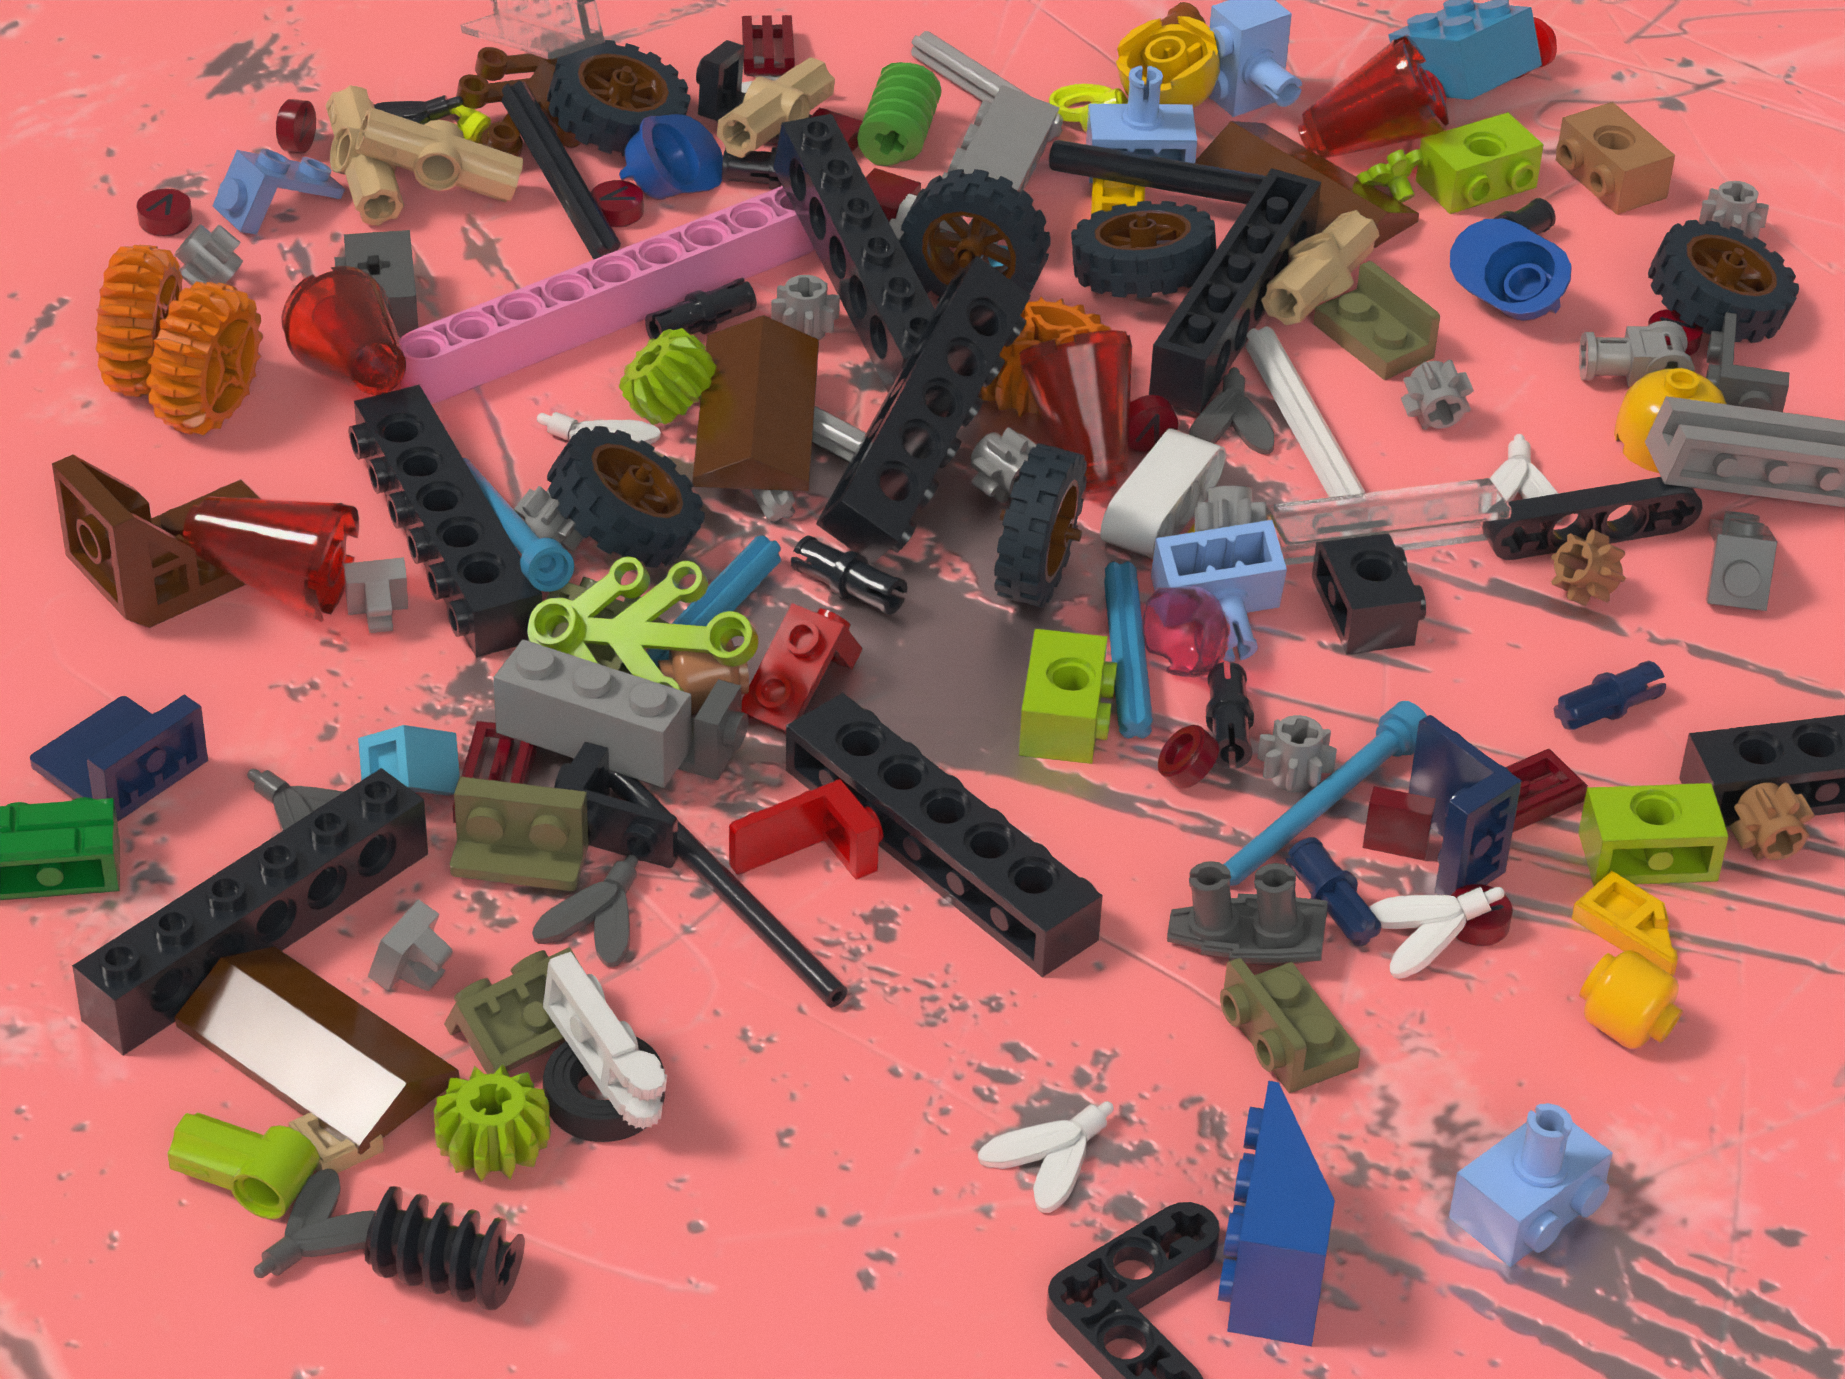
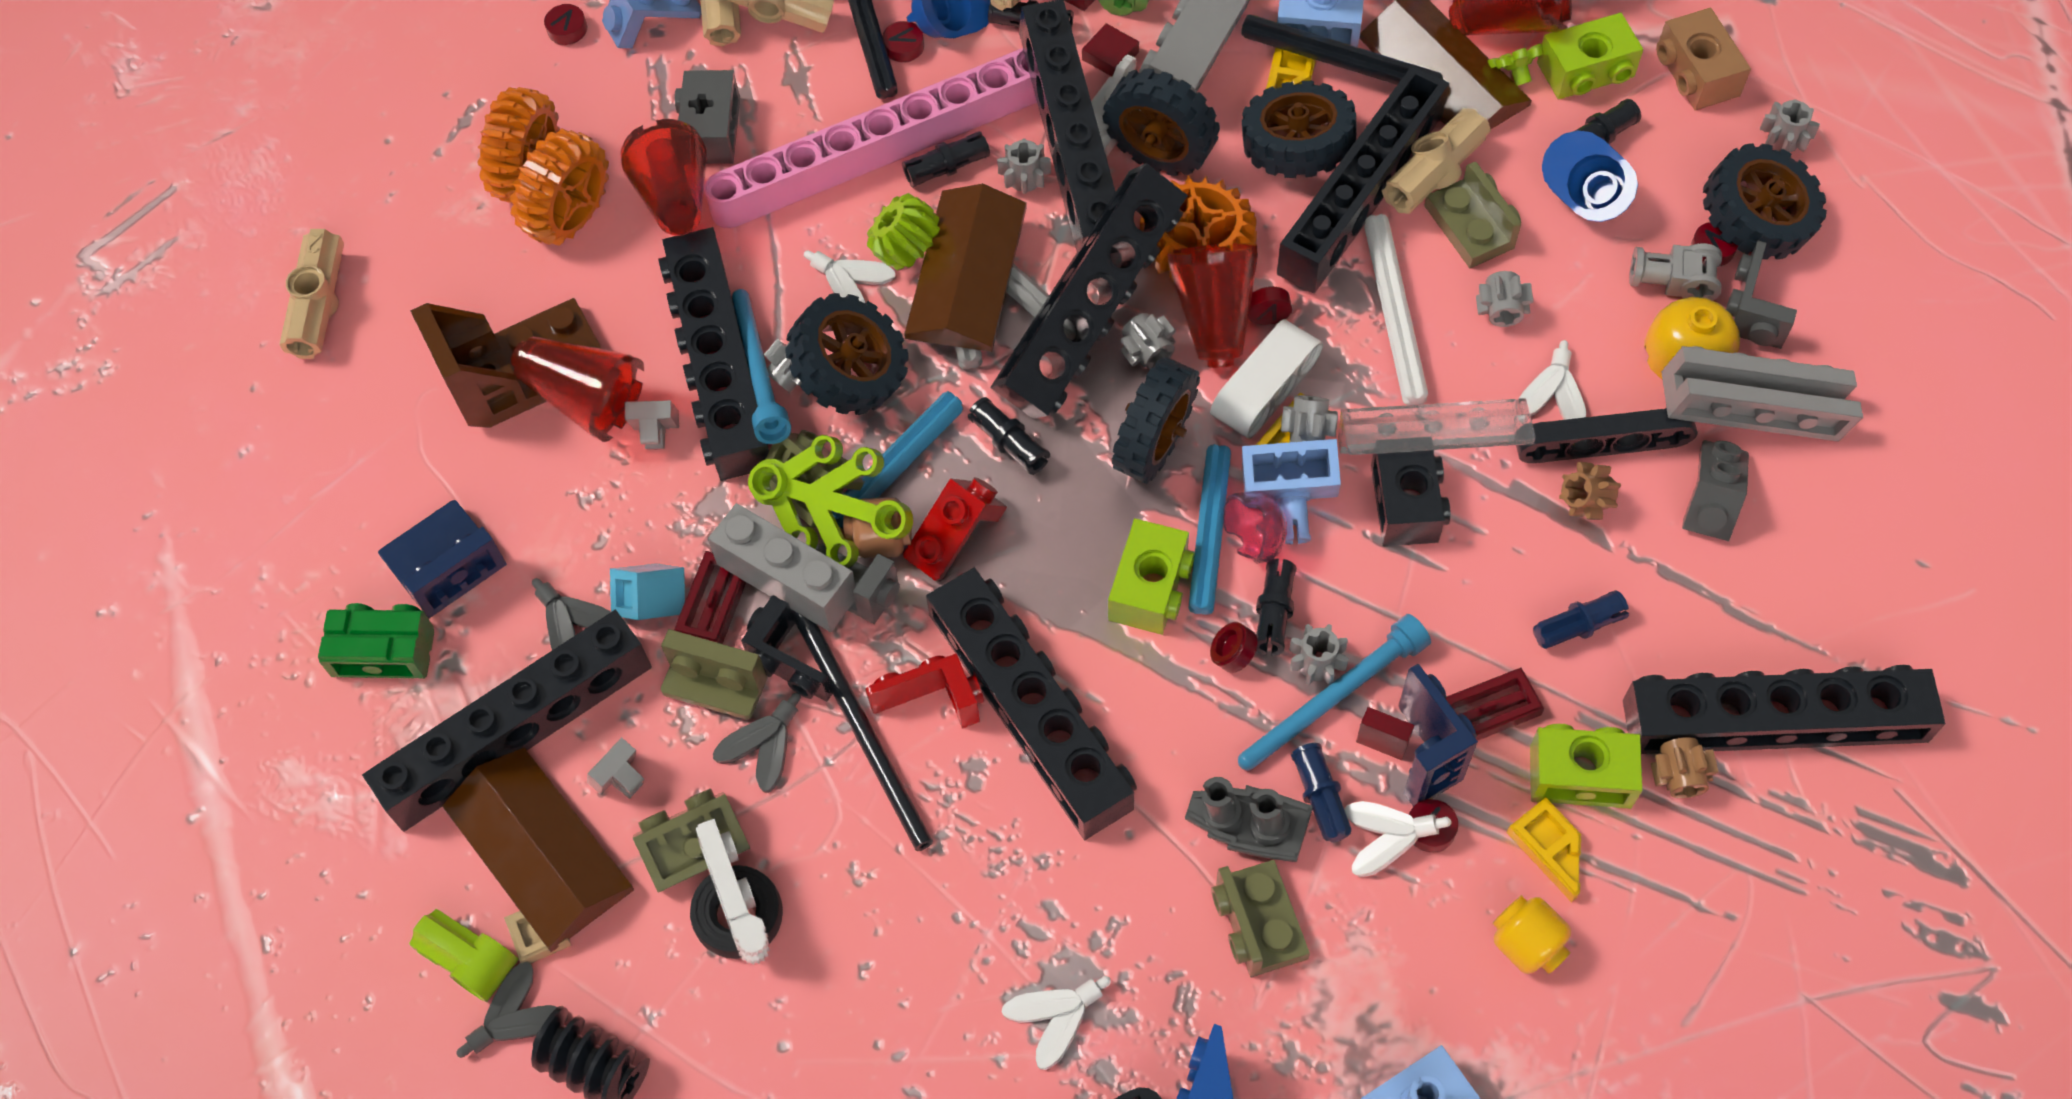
camera: 15 degrees right, 20 degrees up
light grey gear [174,224,243,286] -> none
lime gear [434,1064,551,1182] -> none
dark grey piece [1189,367,1274,455] -> none

